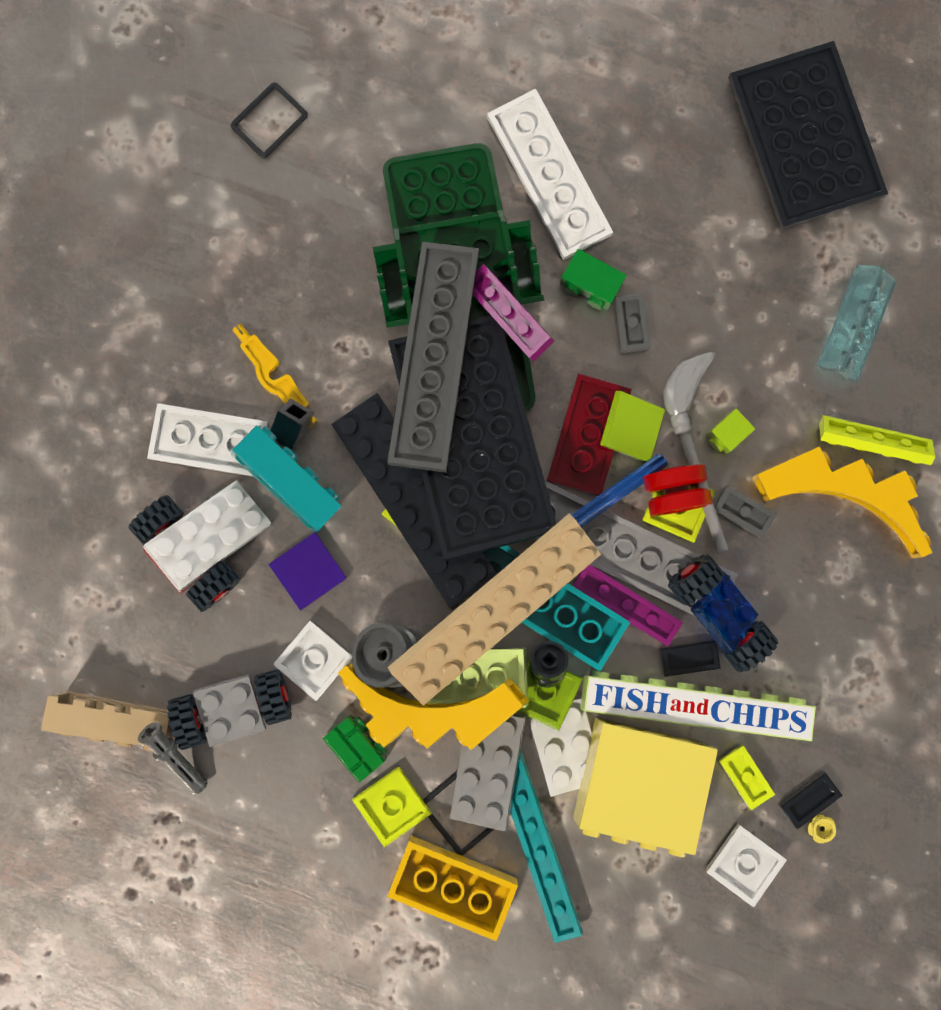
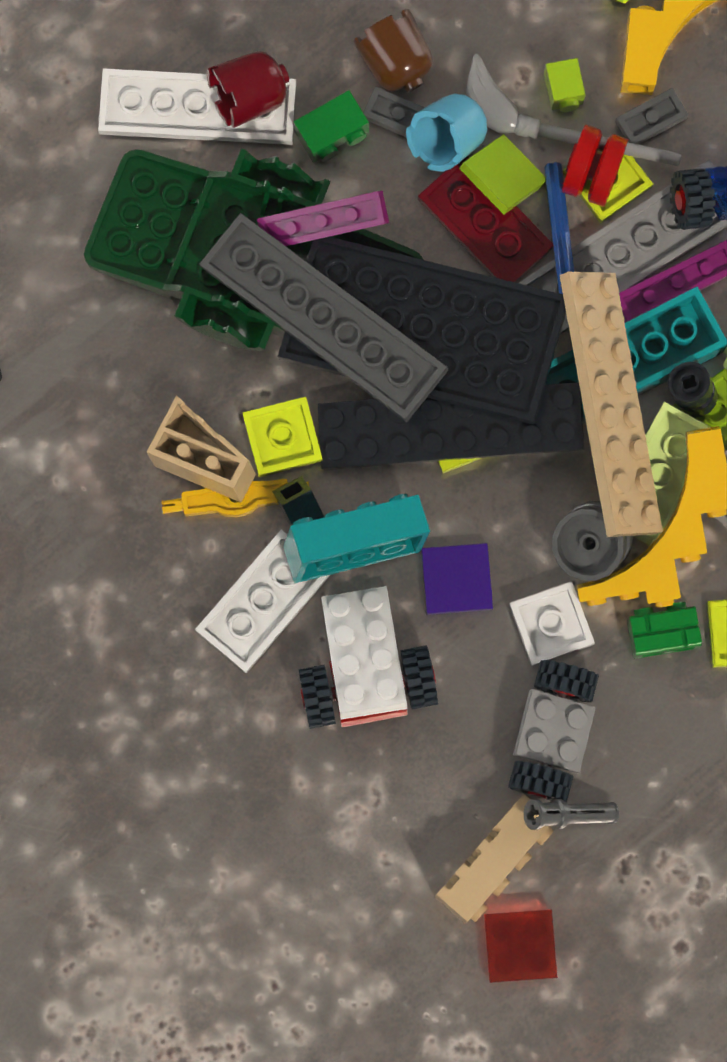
camera: 60 degrees left, 5 degrees down
none -> tan wedge [147,395,256,502]
none -> dark red cylinder [206,51,289,128]
none -> neon yellow plate [243,397,323,478]
none -> reddish brown cylinder [353,9,433,93]
none -> medium azure cylinder [406,93,487,172]
none -> clear red plate [484,909,558,983]

